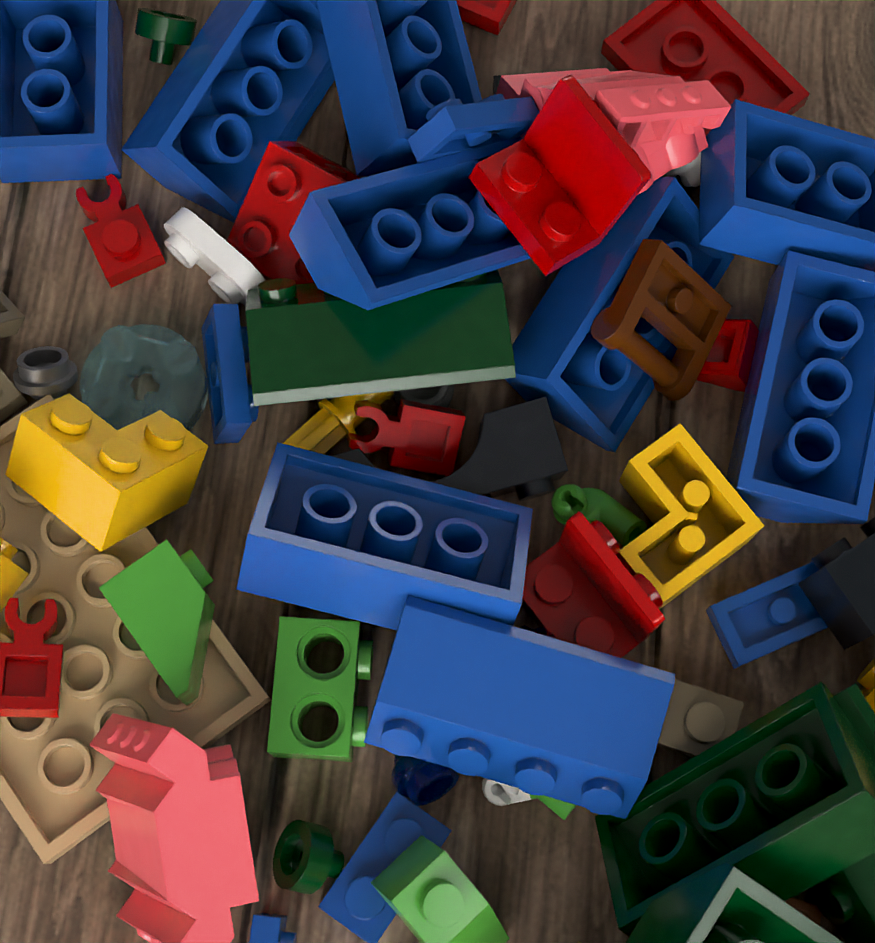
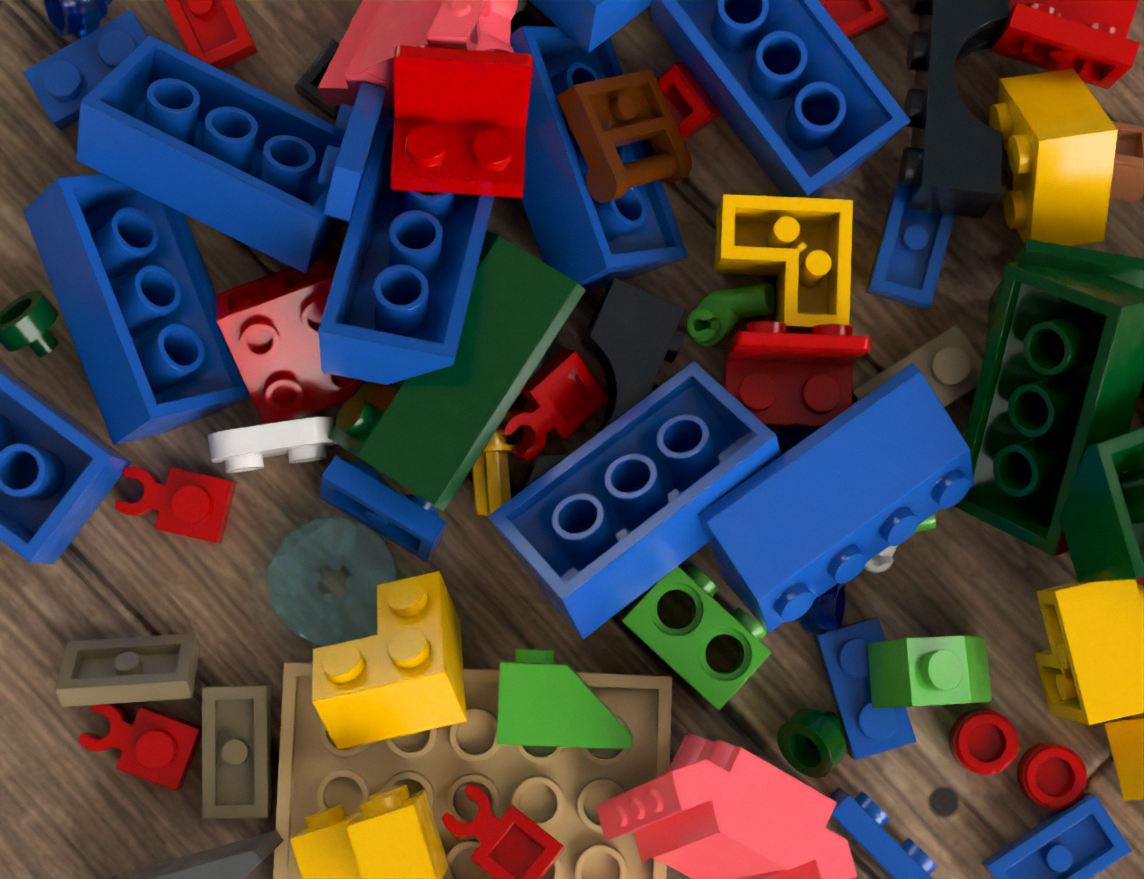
camera: 50 degrees left, 10 degrees up
flat silver plate [13,346,78,400] -> none

